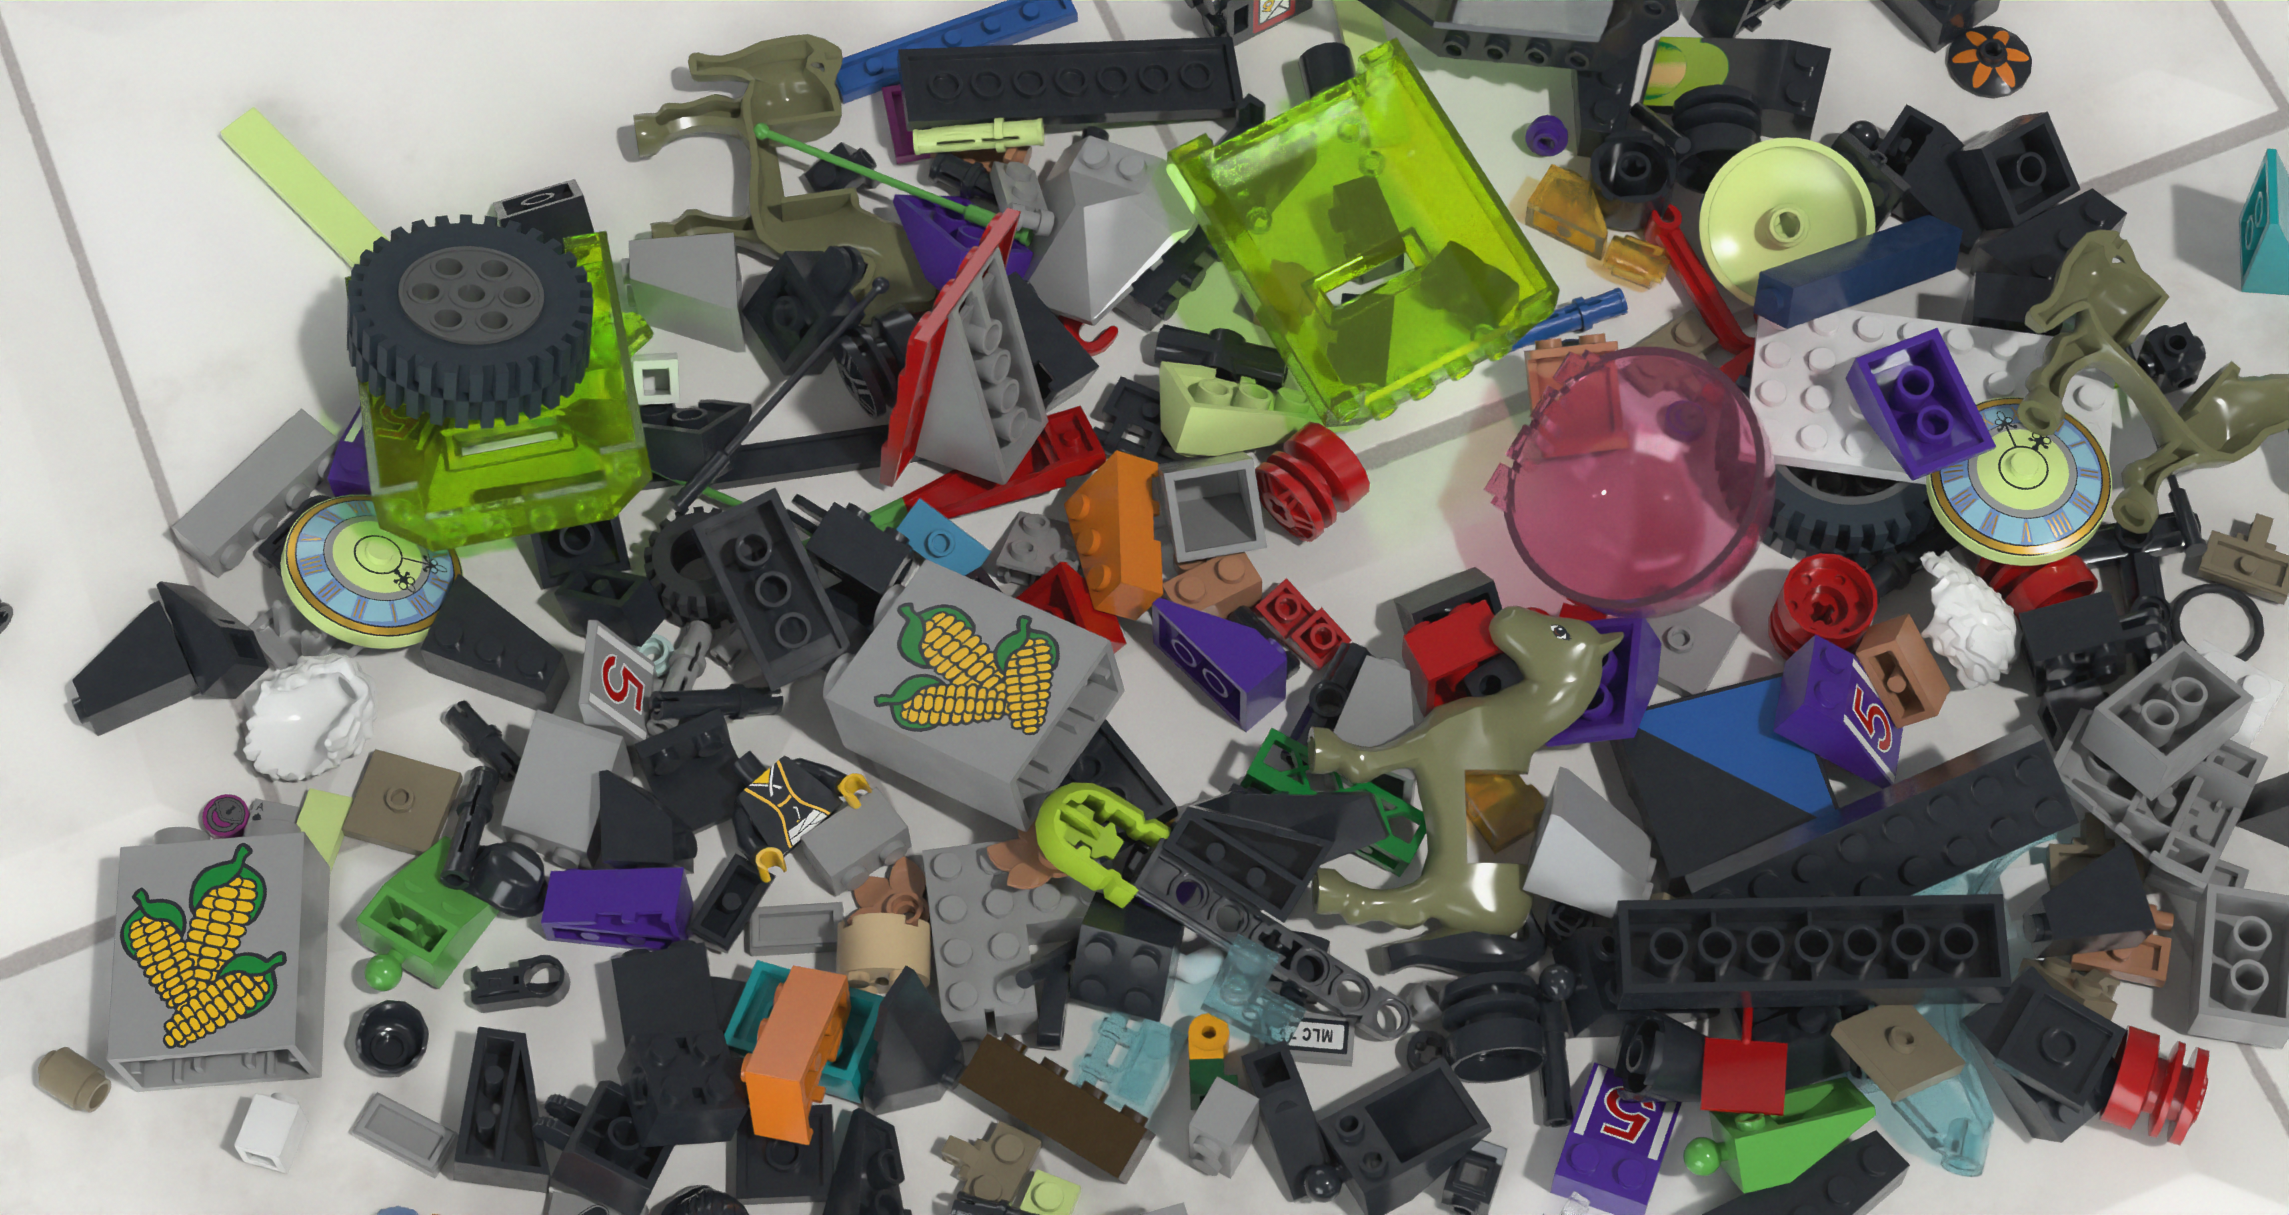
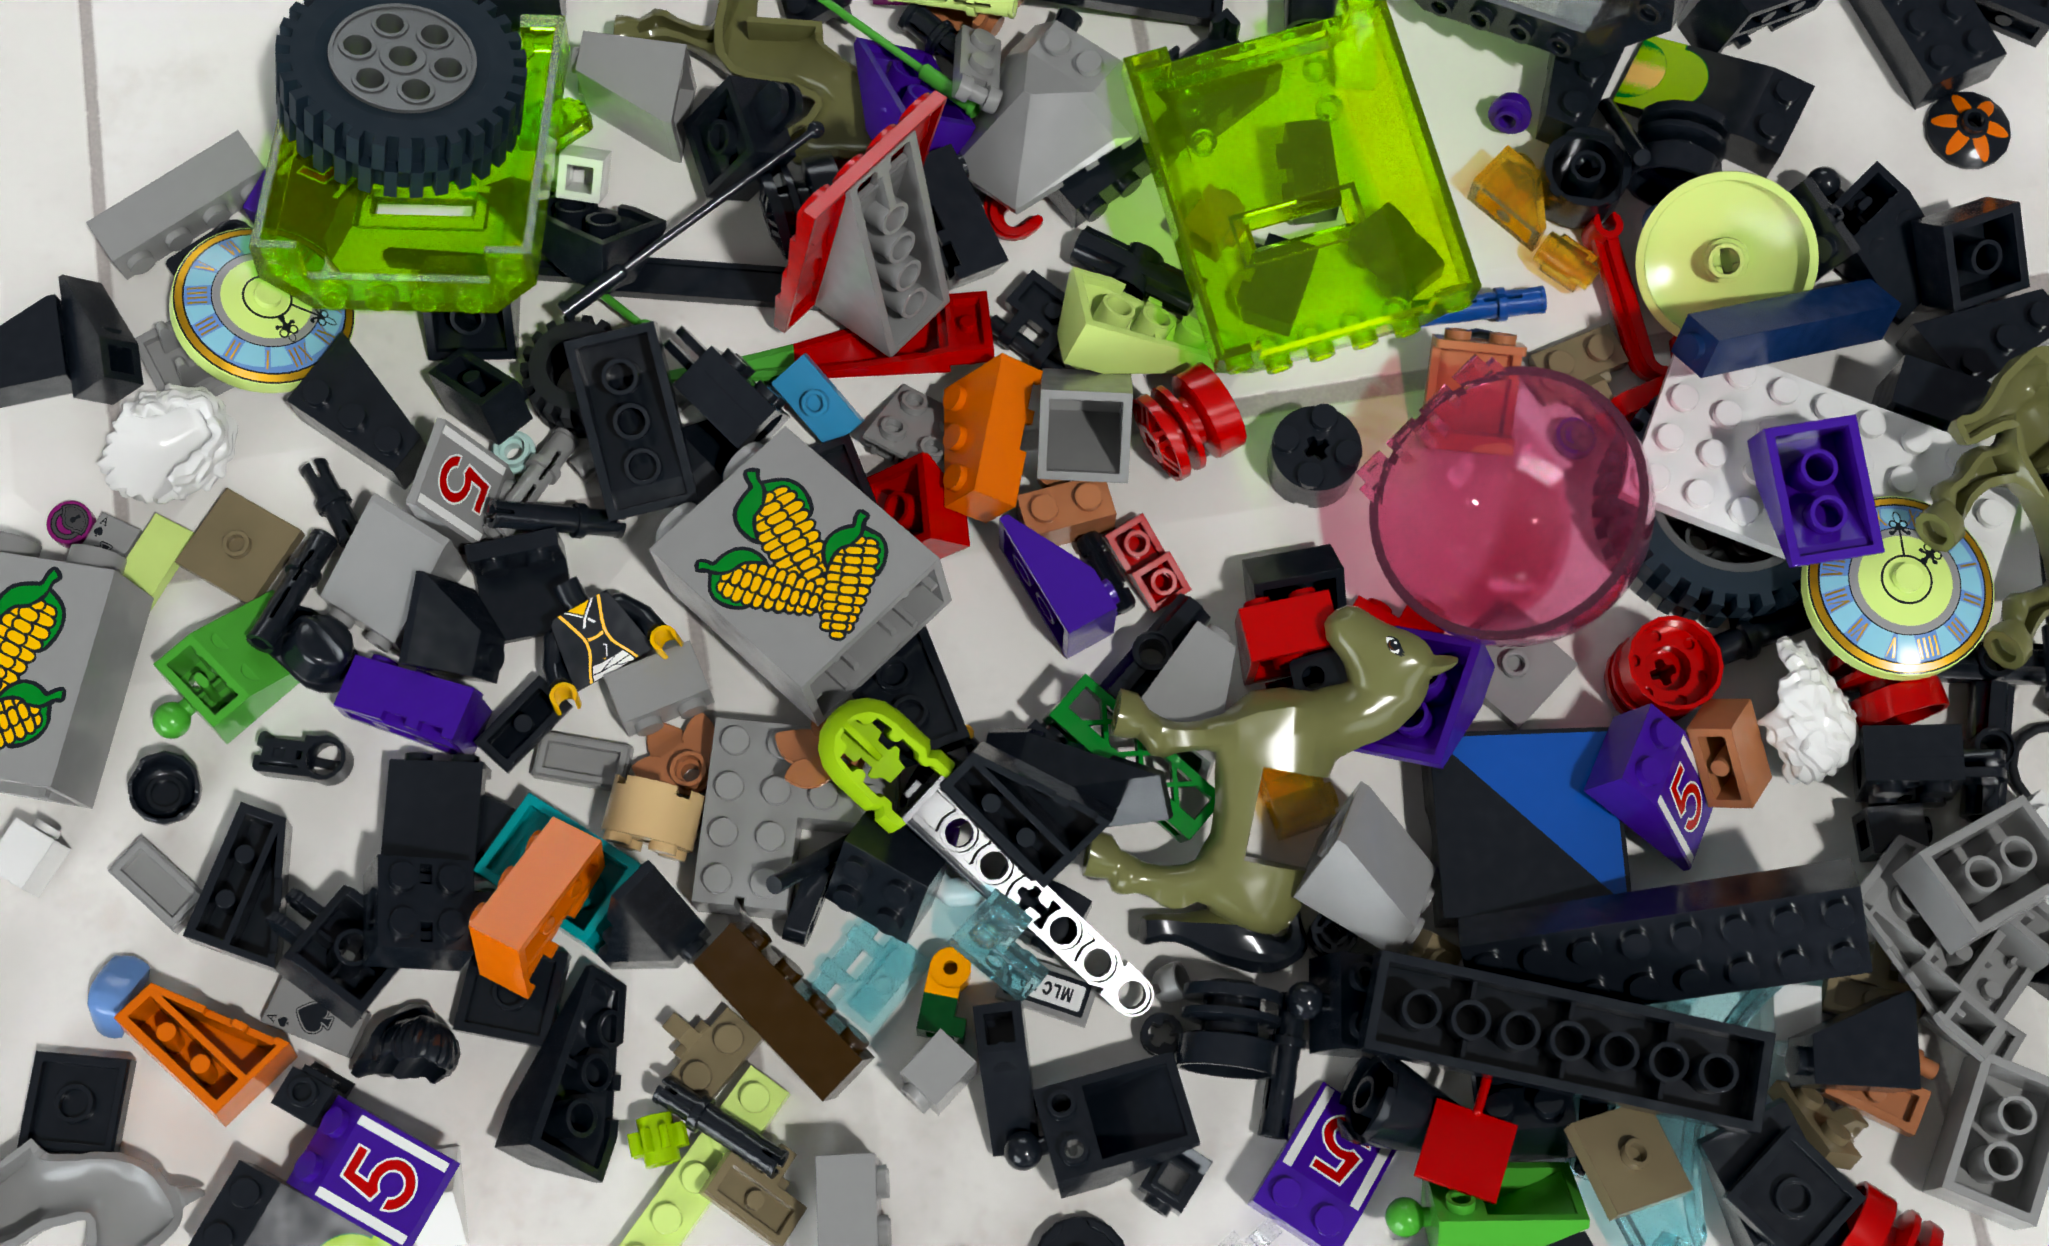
camera: 10 degrees right, 10 degrees up
none -> black brick [1267,404,1362,508]

